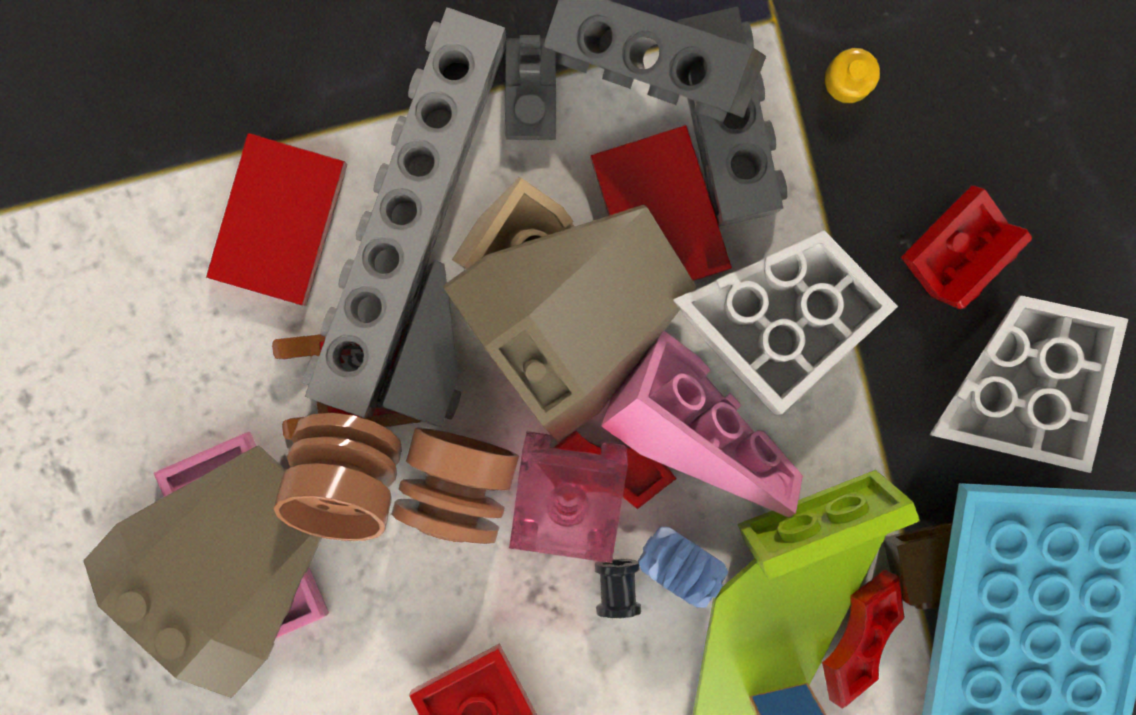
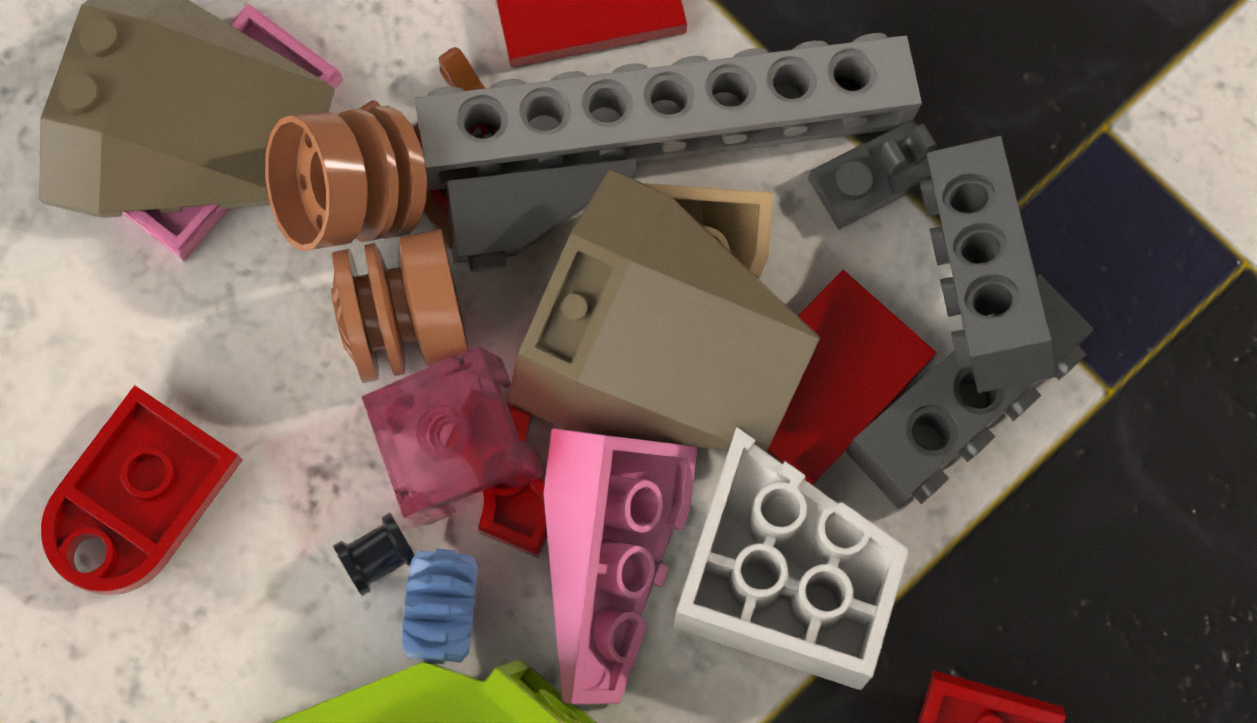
camera: 55 degrees right, 15 degrees down
yellow piece [825,48,880,103] -> none

